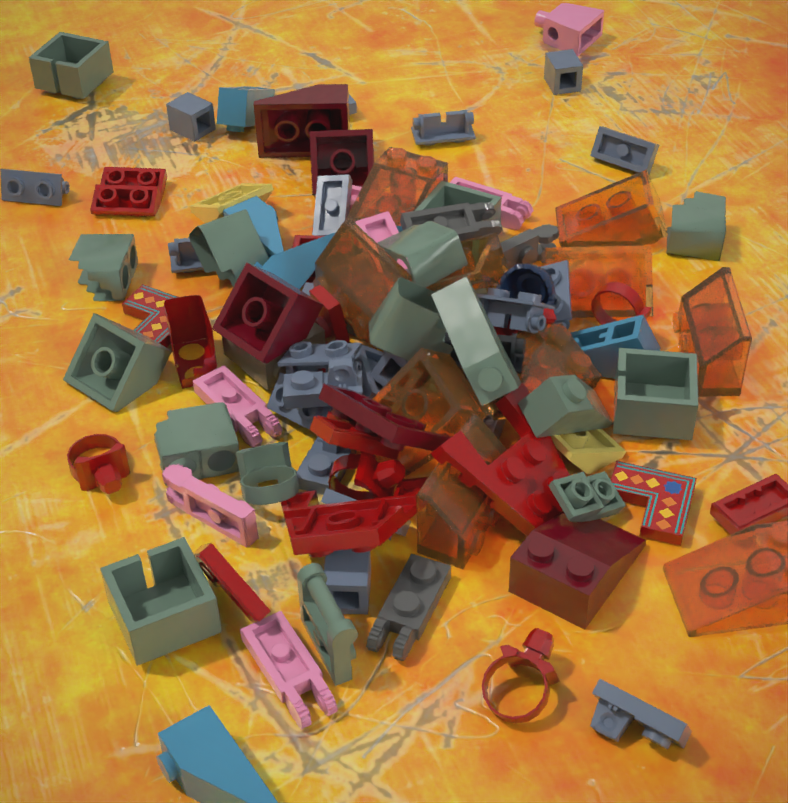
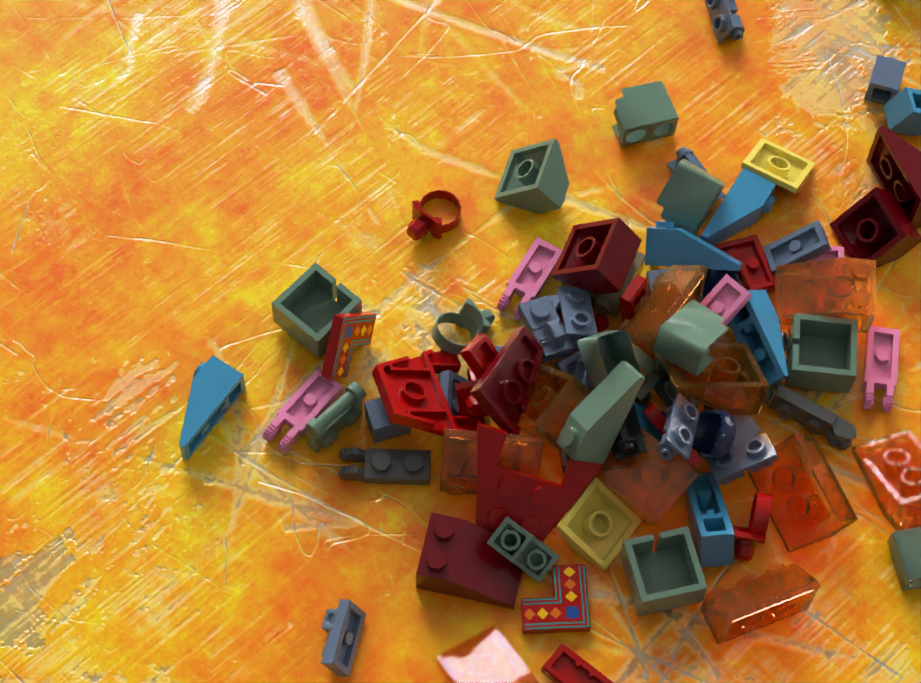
camera: 65 degrees right, 20 degrees up
red slope [90,167,168,216] -> none
red tile [122,284,178,348] -> none
sand green piece [154,402,239,486] -> none
bright pink hinge [162,464,259,547] -> none
red piece [164,295,218,389] -> none
dark grey hinge [400,202,503,242] -> none
red piece [482,628,560,724] -> none
sand green slope [518,375,613,438] -> none

